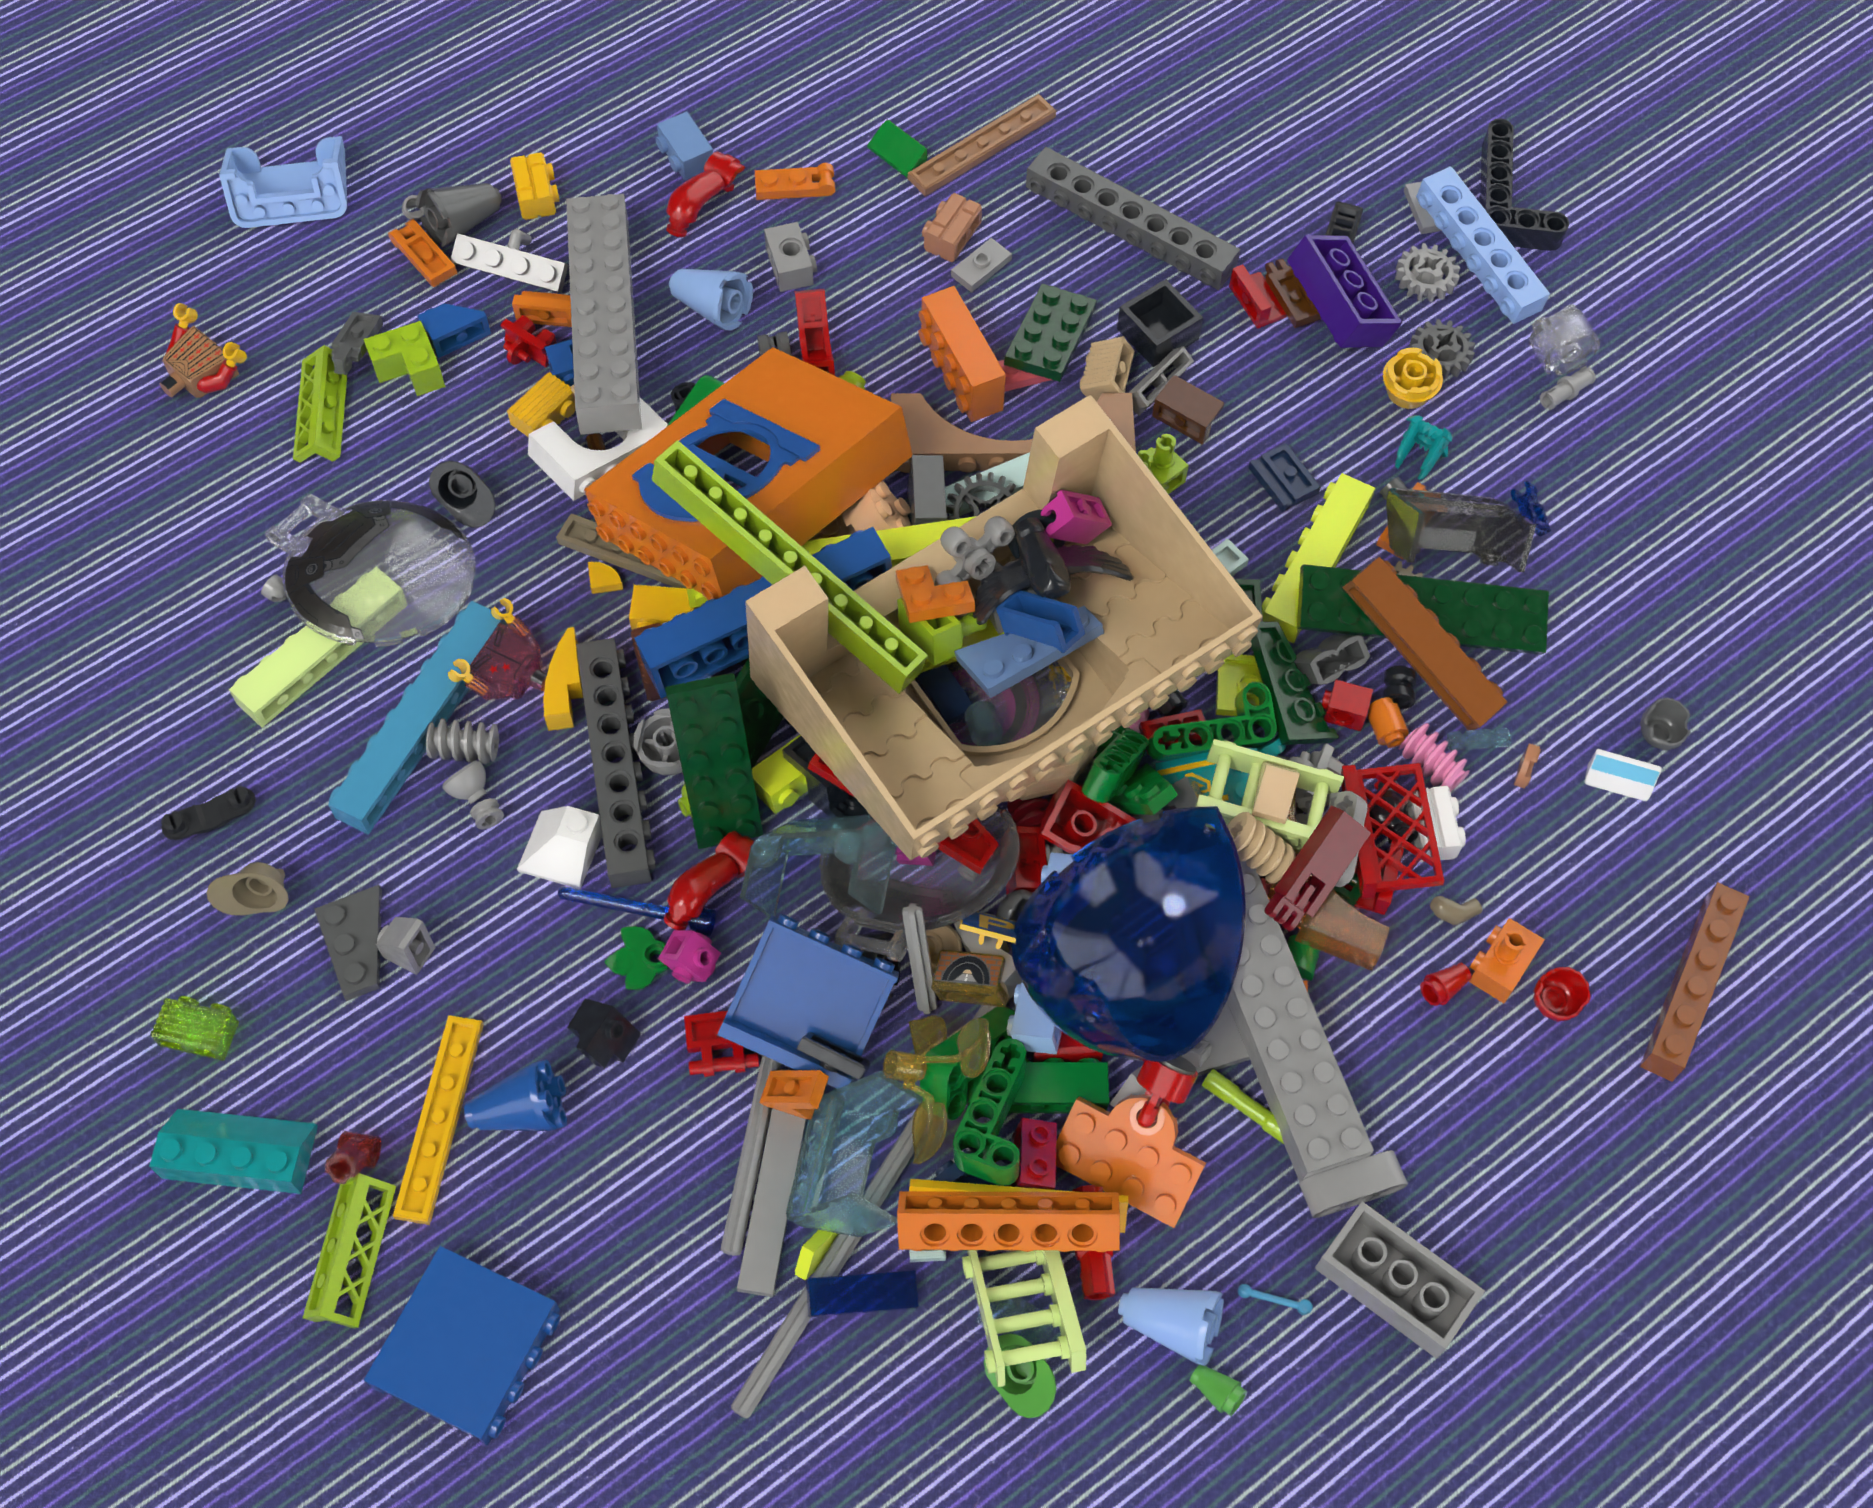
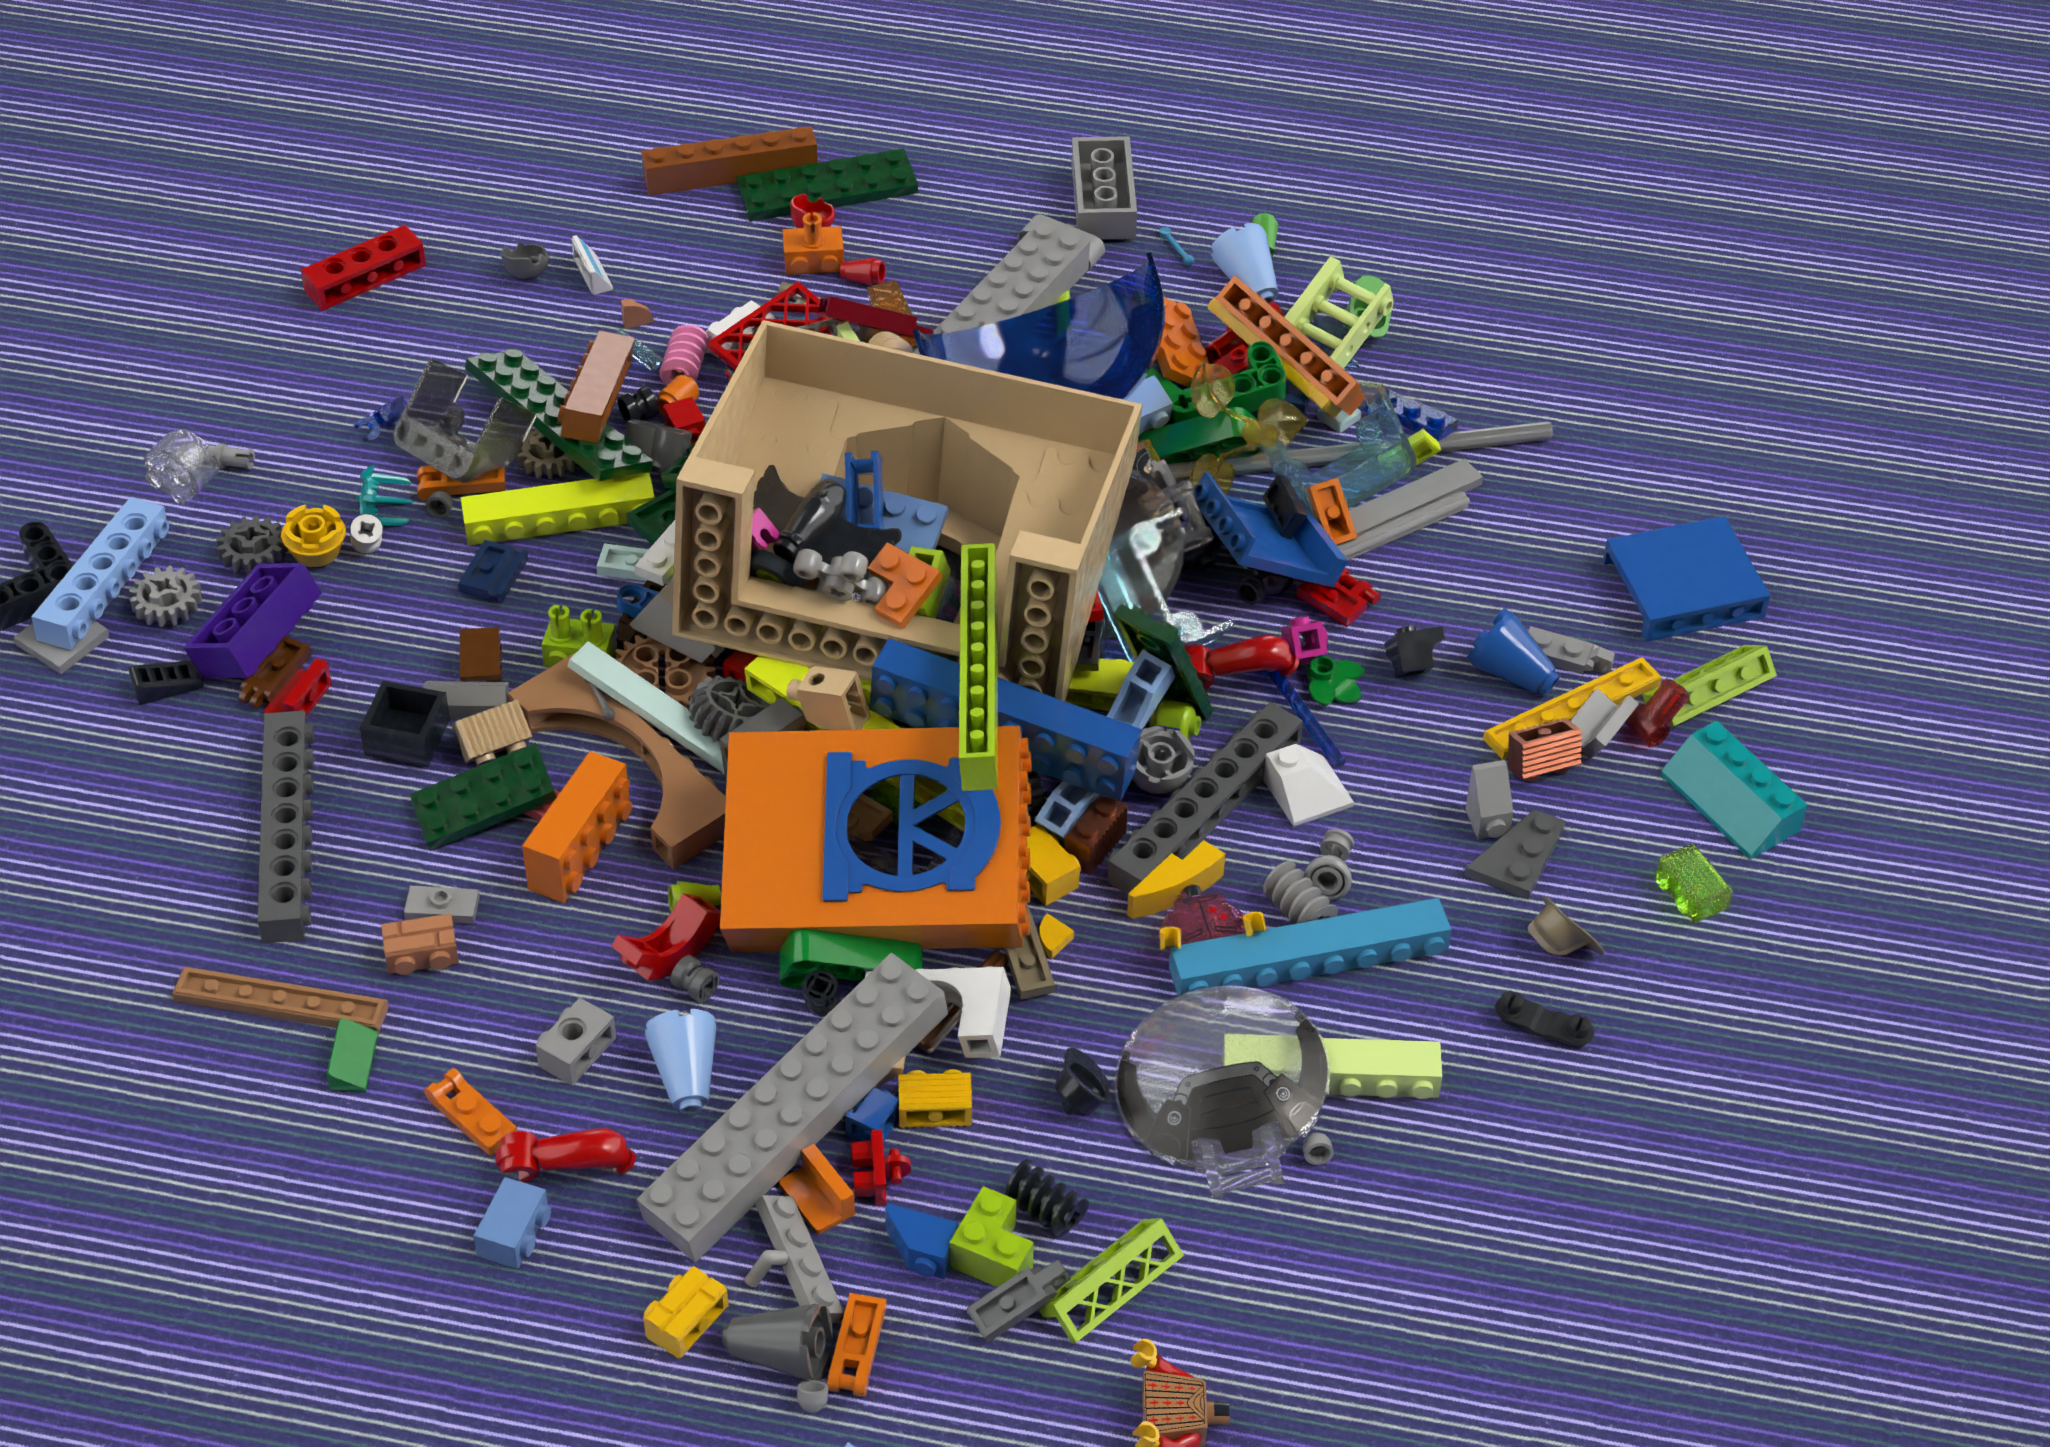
camera: 130 degrees left, 15 degrees down
none -> red brick [301,224,426,311]
none -> white wheel [350,514,382,553]
none -> dark green plate [736,148,918,222]
none -> tan torso [787,666,871,730]
none -> black piece [1005,1159,1089,1236]
none -> copper brick [1508,718,1582,781]
none -> light grey hinge [1528,626,1615,675]
none -> light grey panel [1570,689,1639,759]

